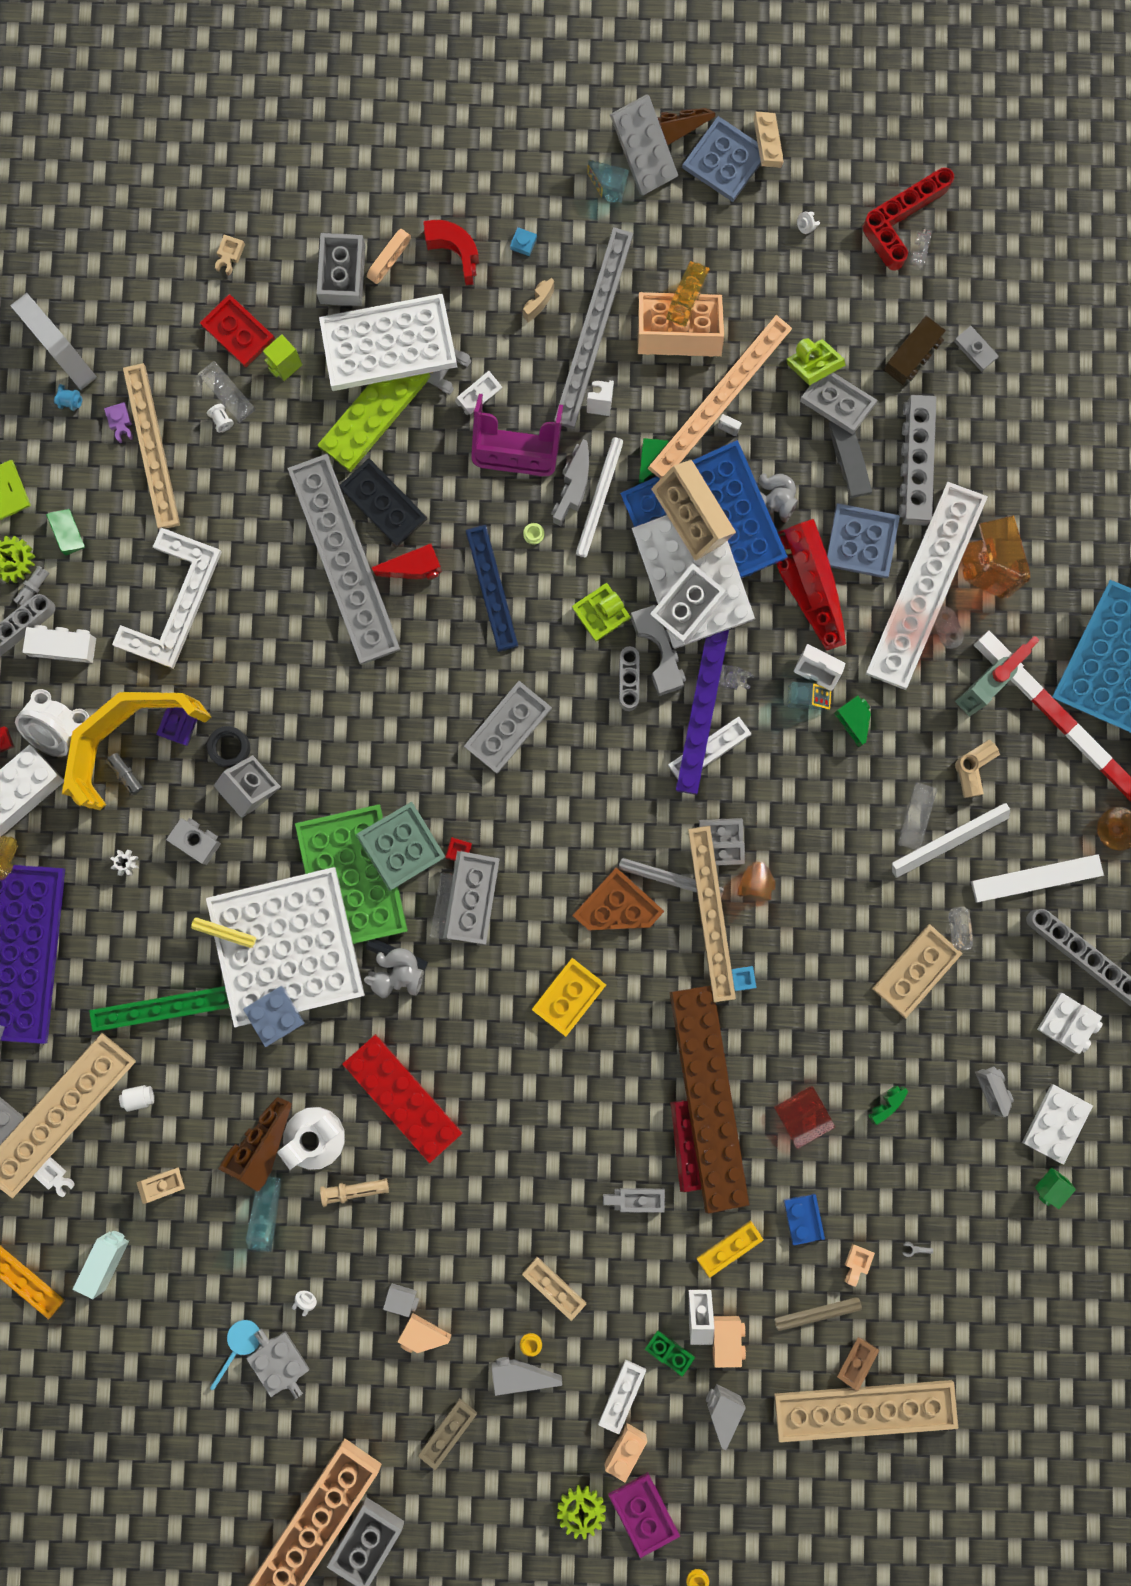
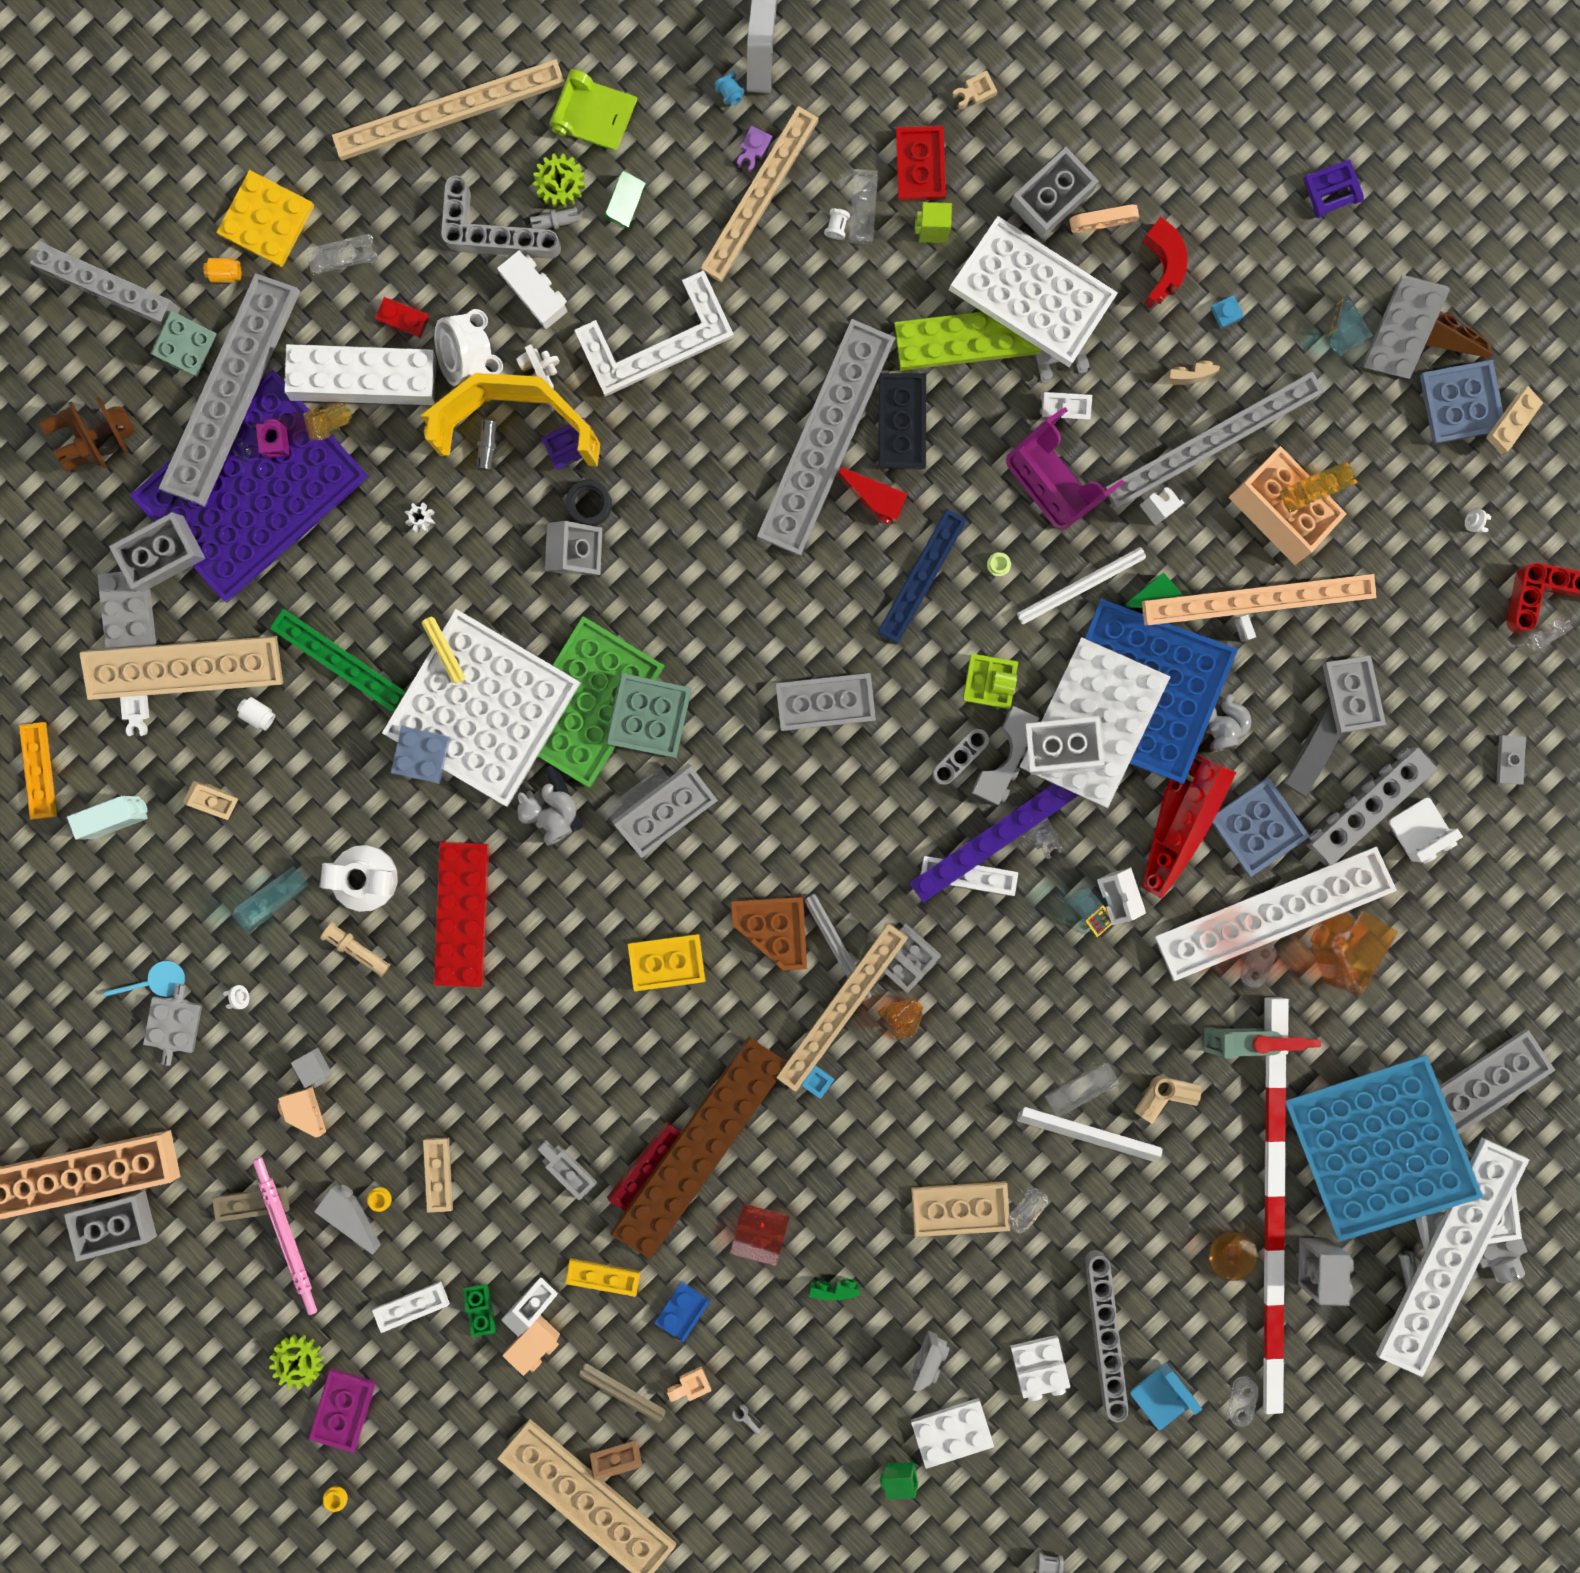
camera: 45 degrees right, 5 degrees up
light grey brick [166,818,221,865] -> none
reddish brown wedge [218,1097,292,1192] -> none
red tile [445,837,472,861] -> none
light grey slope [551,439,589,526] -> none
light nougat brick [605,1423,647,1482] -> none
tan slope [652,460,736,561] -> none
light grey slope [706,1384,746,1450] -> none
lime plate [787,338,846,386] -> none
green slope [834,695,871,747] -> none
dark brown brick [884,315,946,385] -> none
white tile [971,854,1104,902] -> none
none -> bright pink axle [252,1157,317,1315]
none -> white hips [516,345,560,388]
none -> dark purple plate [1303,159,1364,218]
none -> white bracket [1389,798,1463,864]

